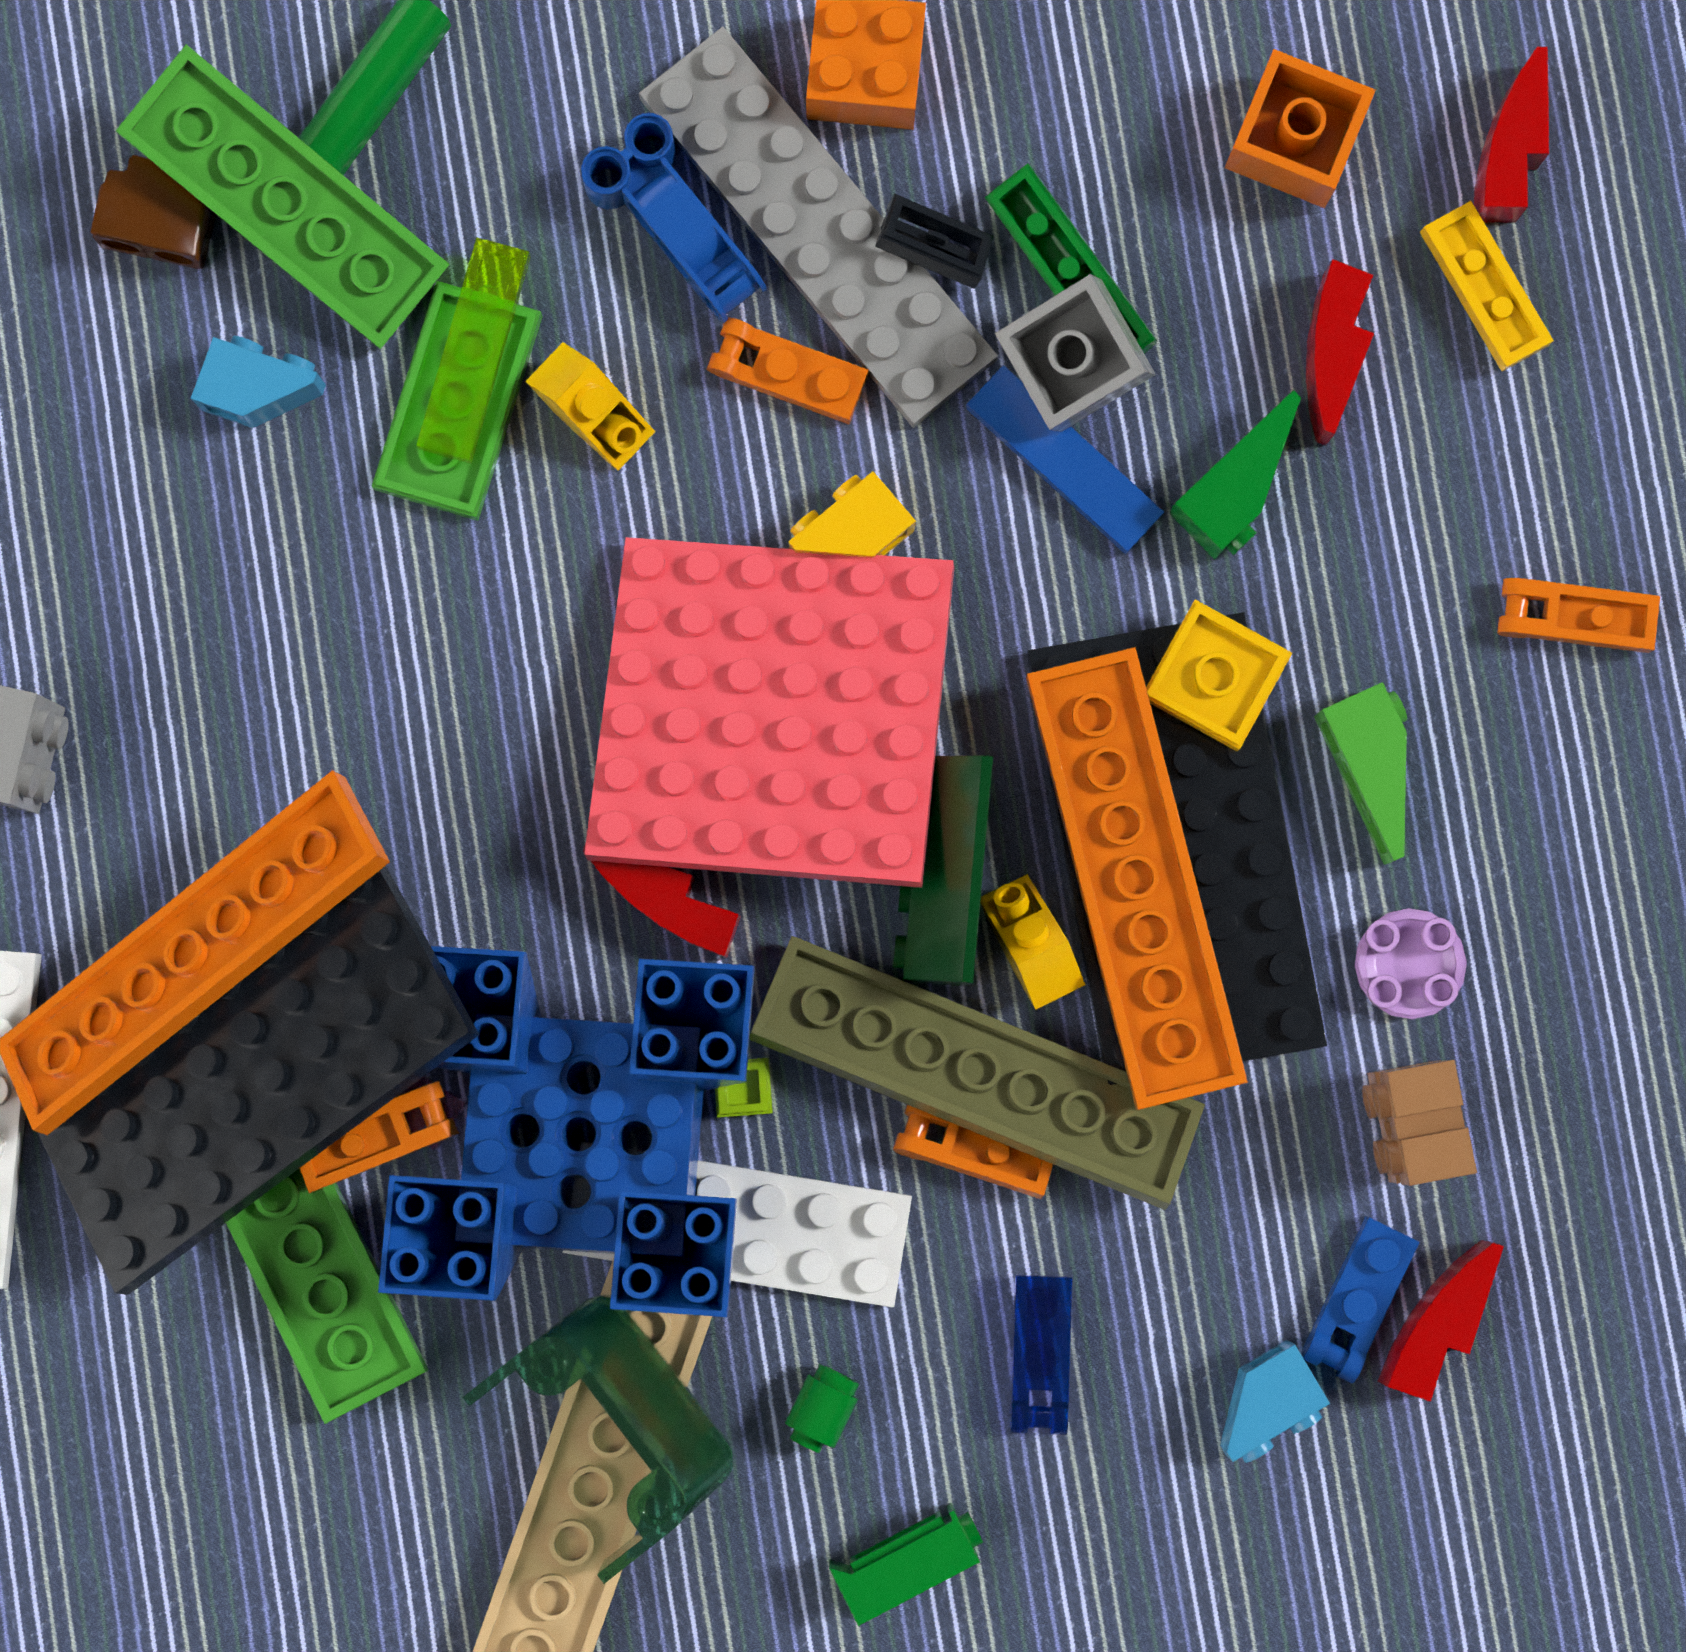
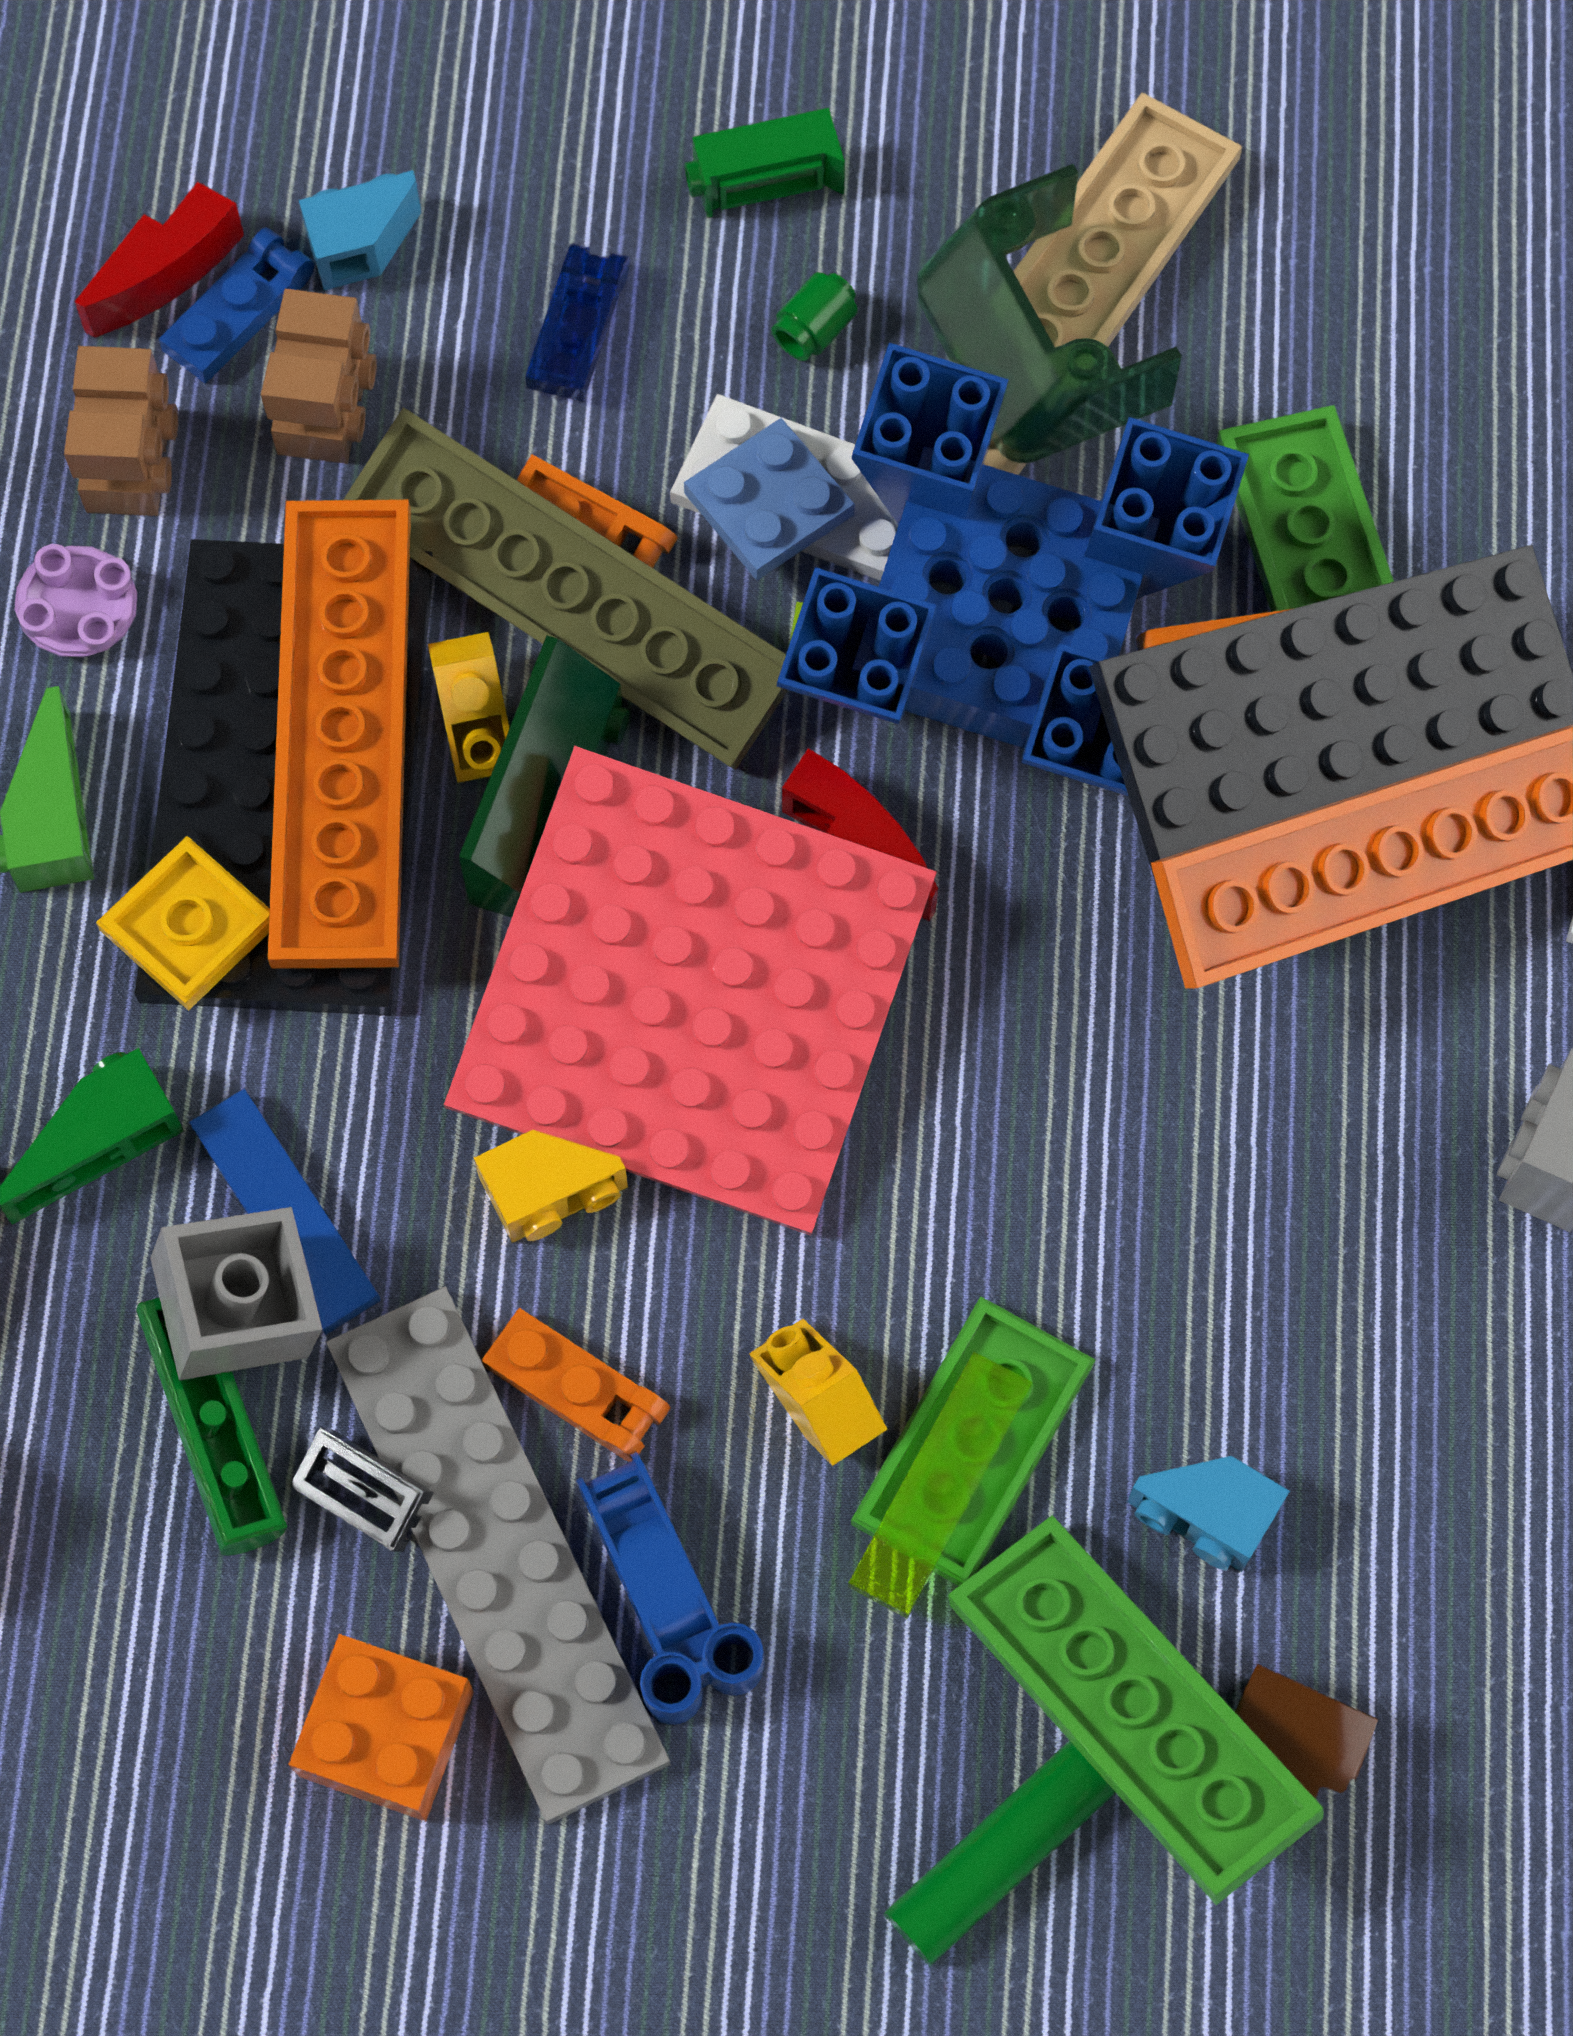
camera: 165 degrees left, 15 degrees down
none -> medium nougat brick [261,289,377,464]
none -> medium blue plate [684,418,855,581]

